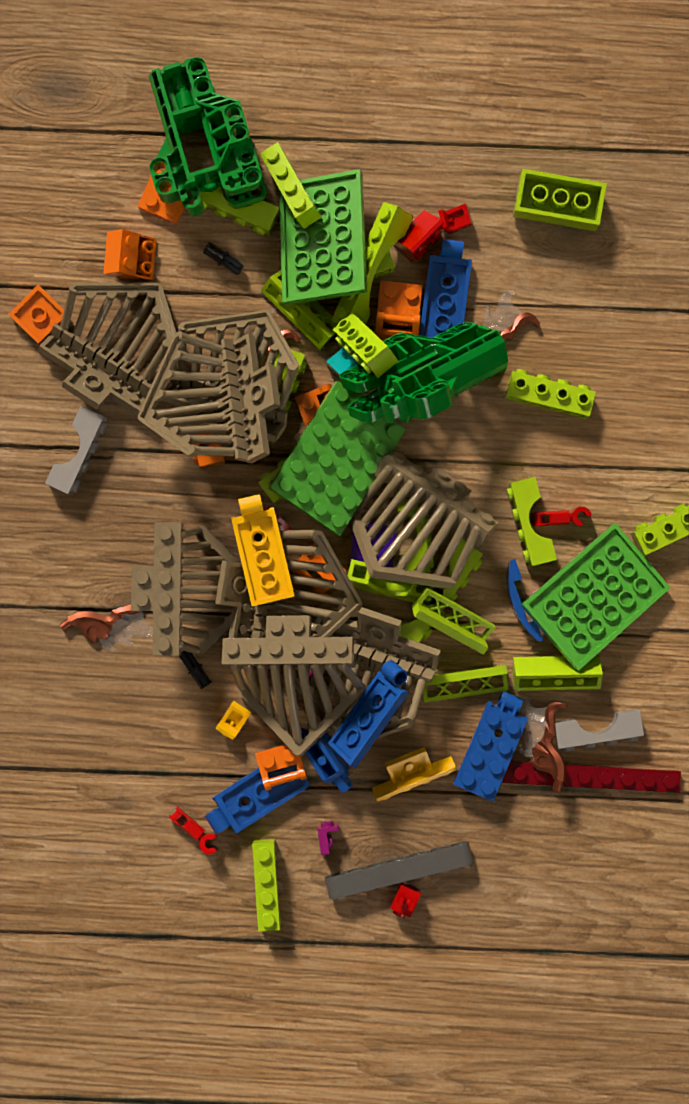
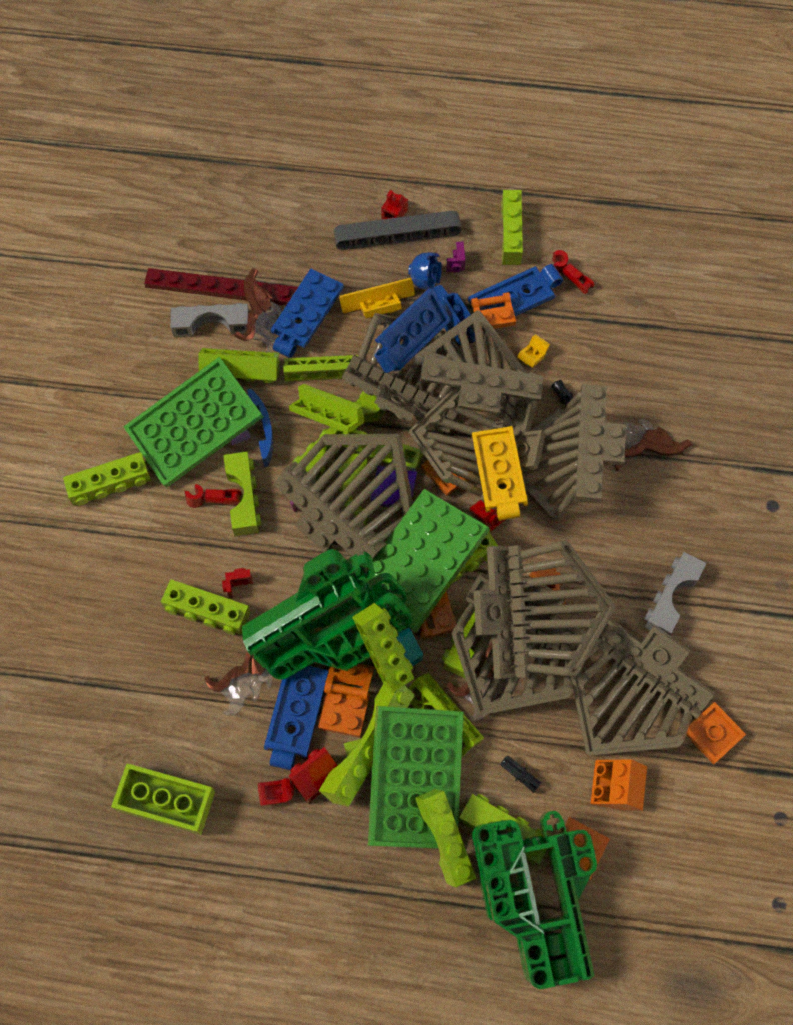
camera: 175 degrees left, 20 degrees down
none -> red bracket [222,568,253,598]
none -> blue cylinder [408,252,442,290]

